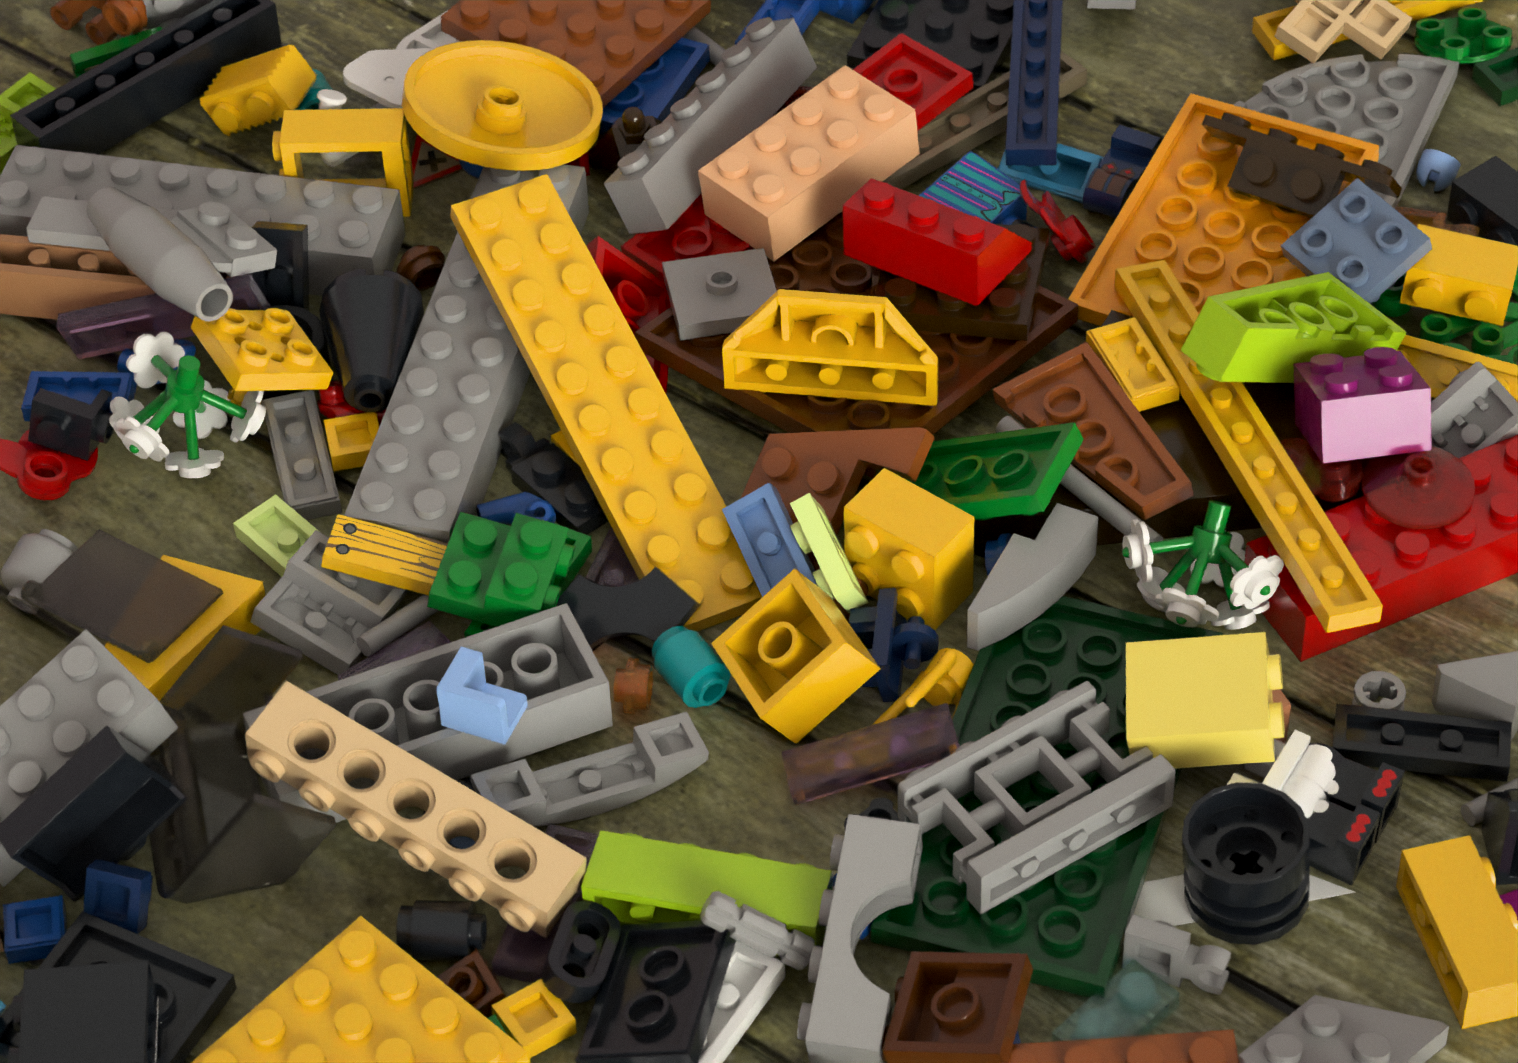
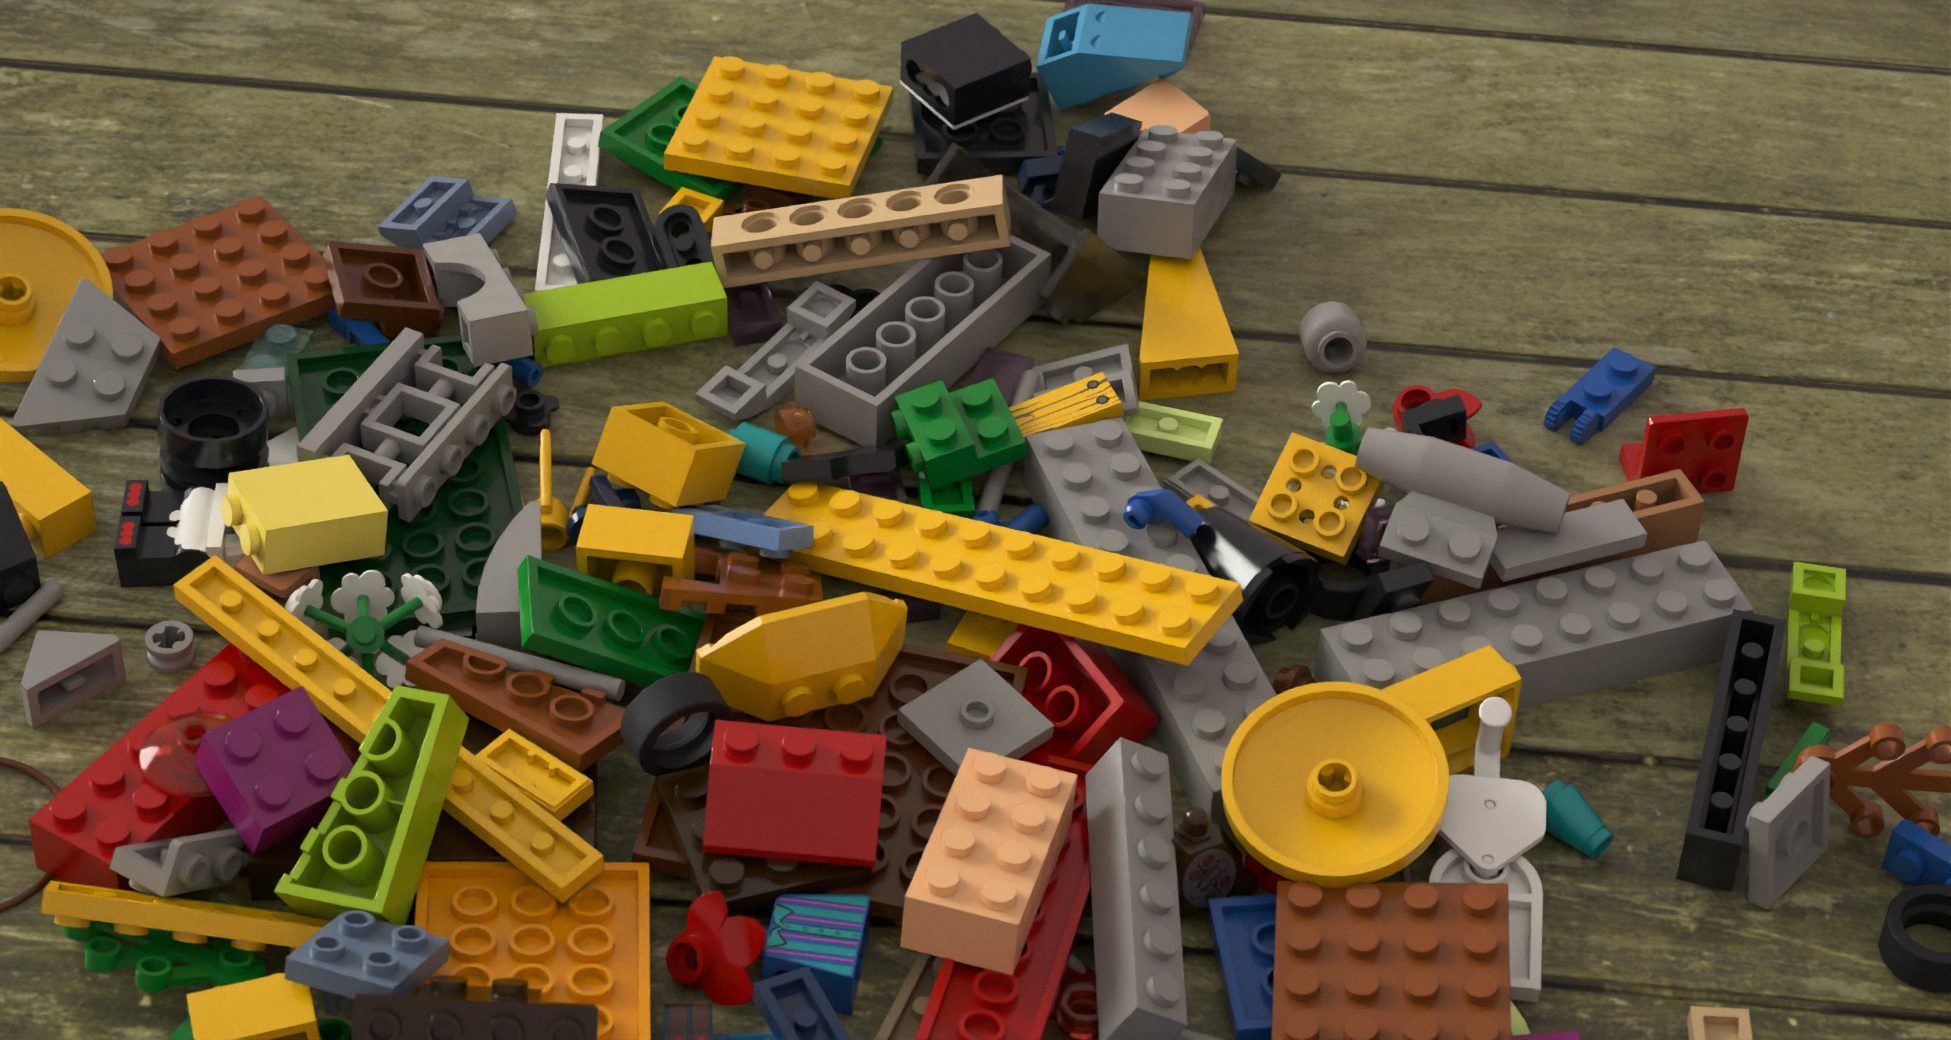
camera: 145 degrees right, 5 degrees down
clear smoke piece [21,529,223,663] -> none
yellow brick [200,45,317,136] -> none
light blue panel [436,646,528,745] -> none
light grey axle [700,891,815,970] -> none
tile [781,703,960,805] -> none
yellowish green plate [790,493,868,613] -> none
black plate [1332,703,1512,782] -> none
none -> black tyre [621,672,734,777]
none -> blue arm [1123,489,1205,539]

